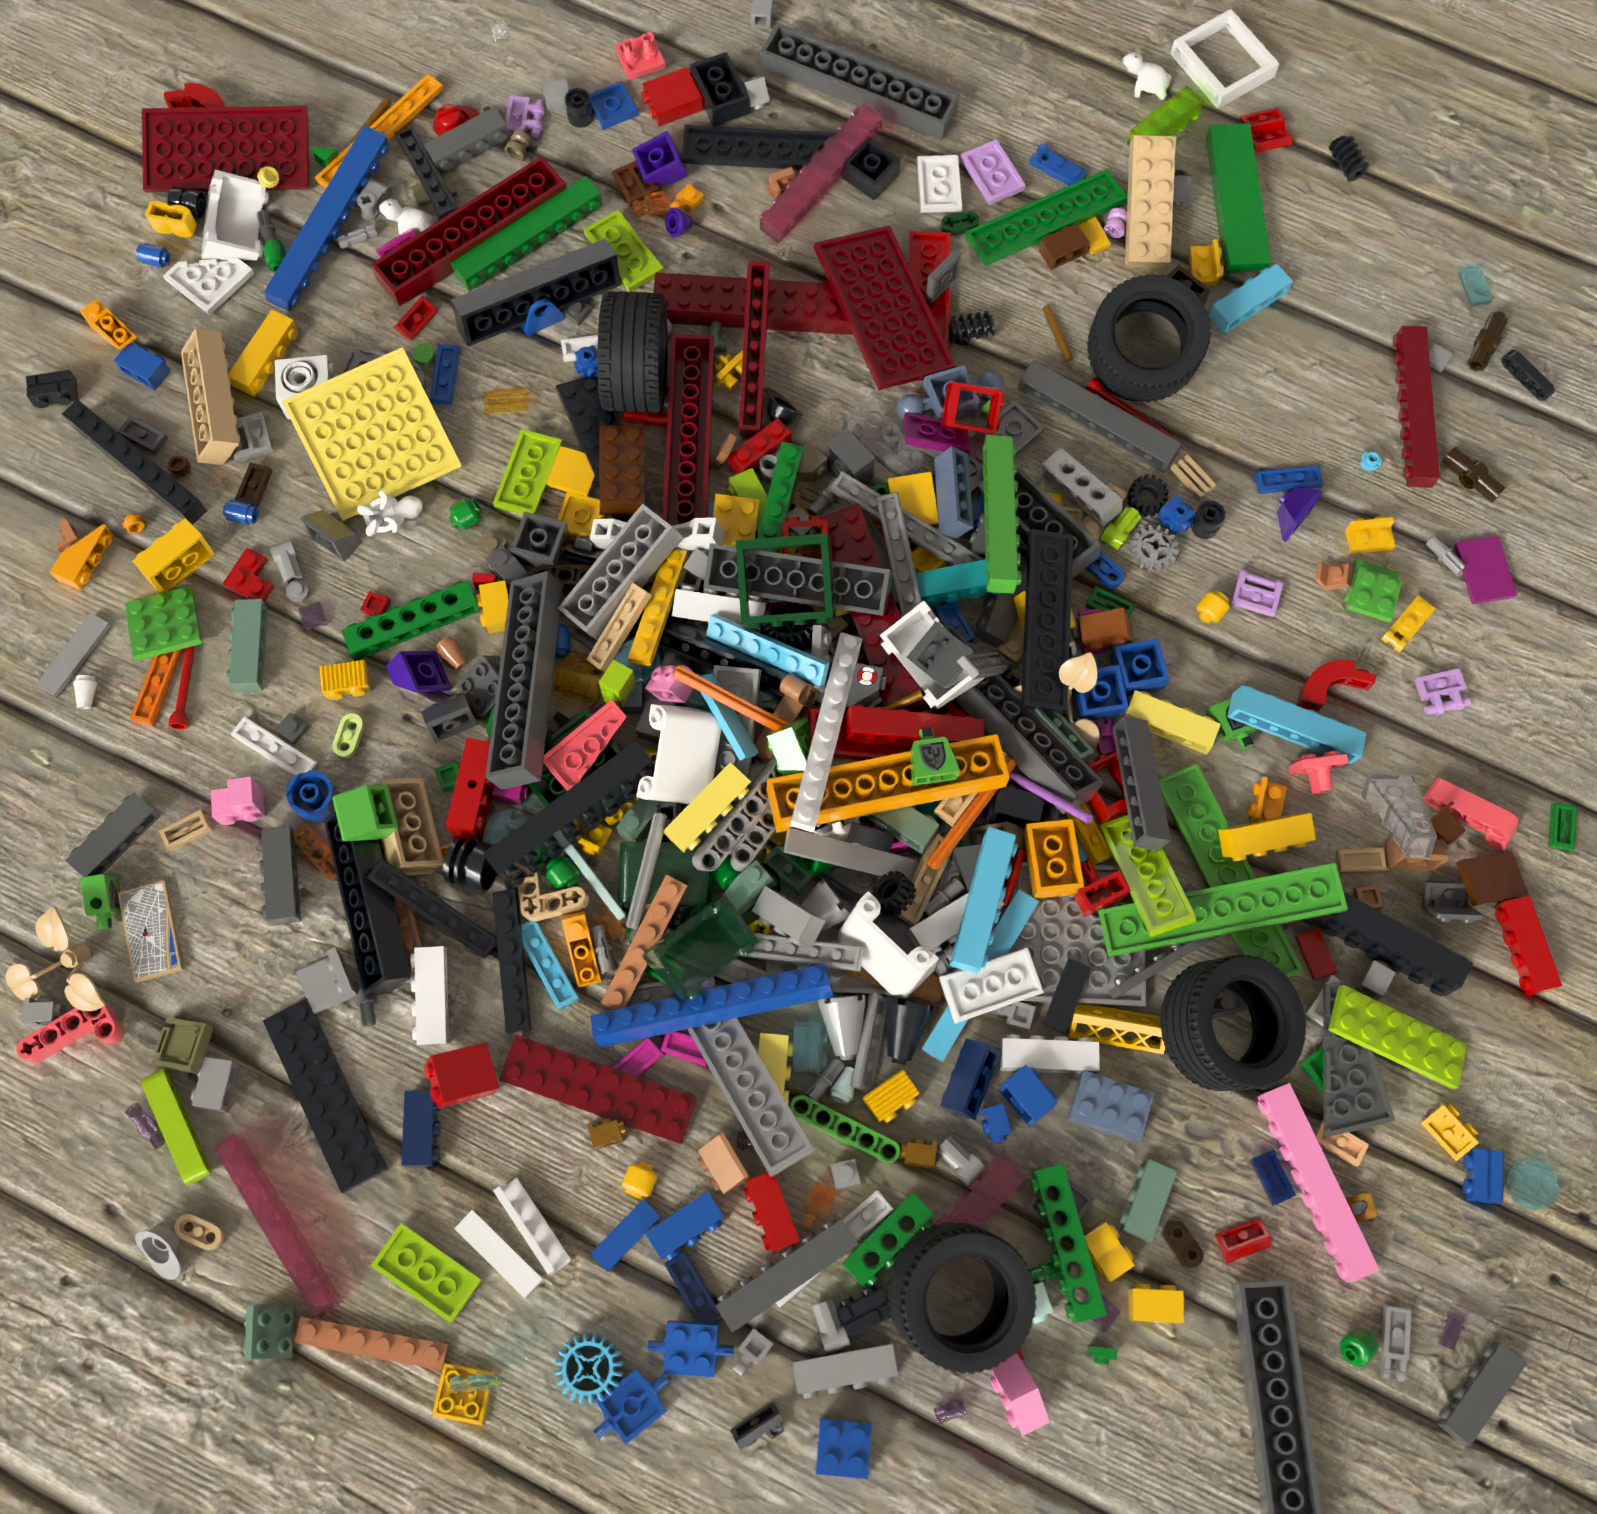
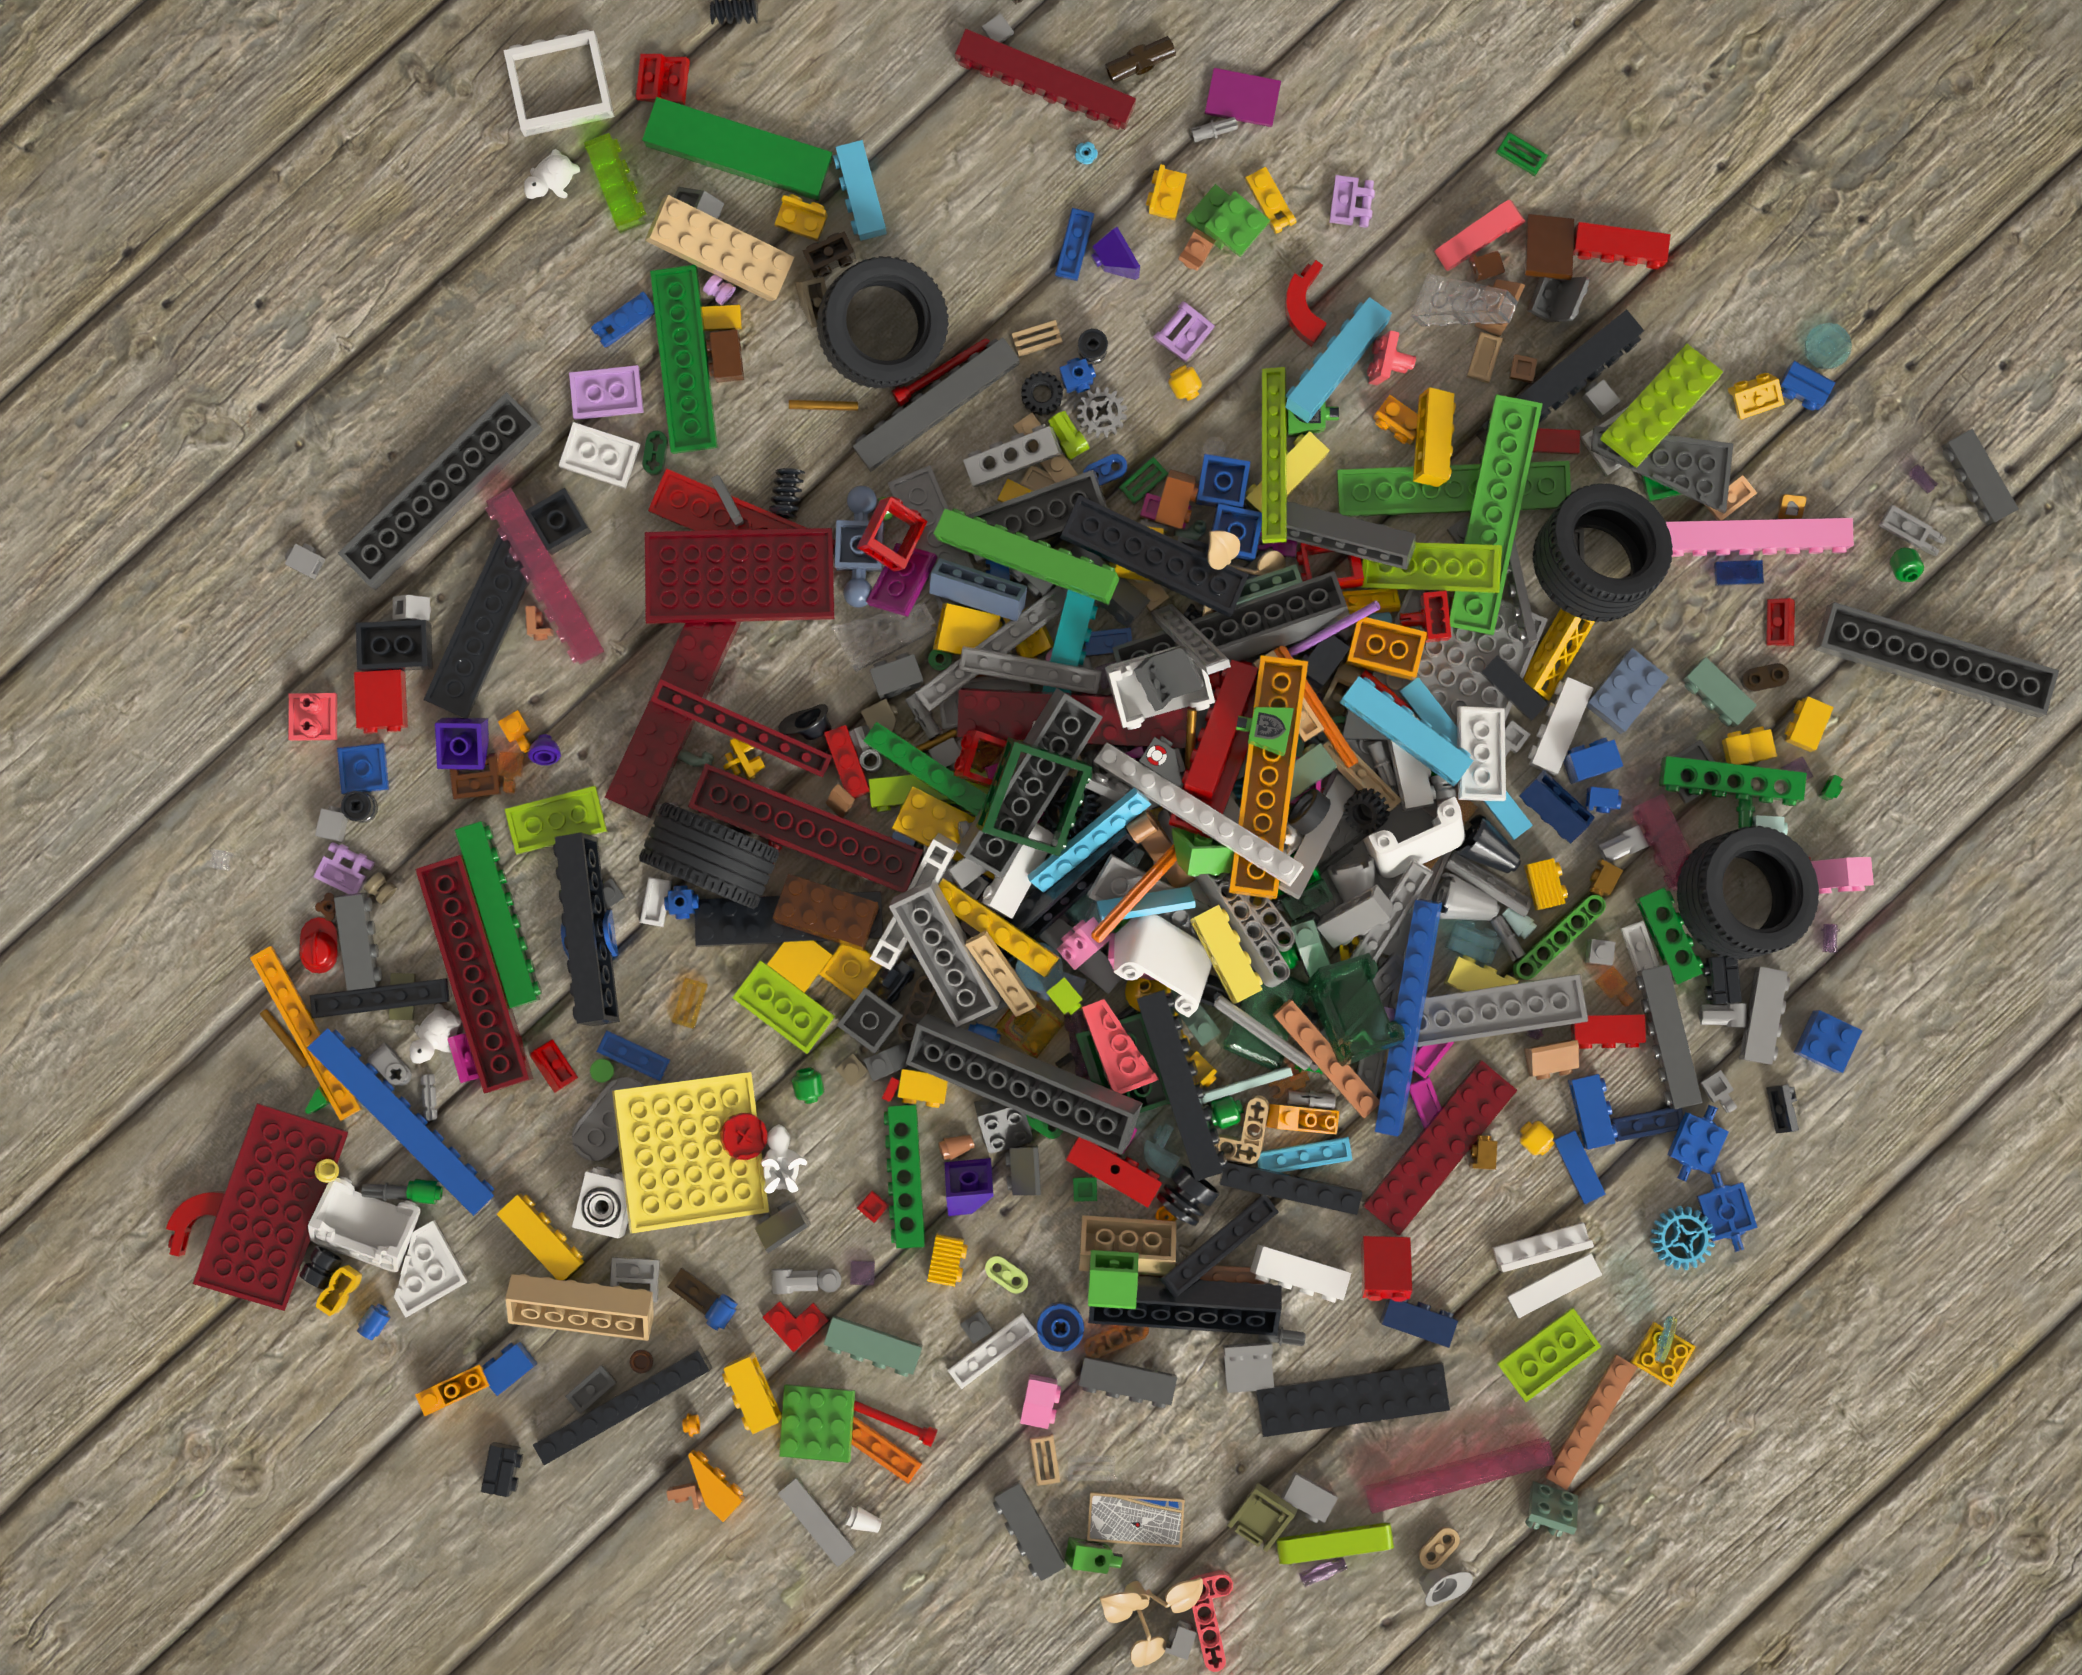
camera: 65 degrees left, 15 degrees up
none -> red tile [720,1113,767,1160]
none -> lime plate [1262,367,1287,543]

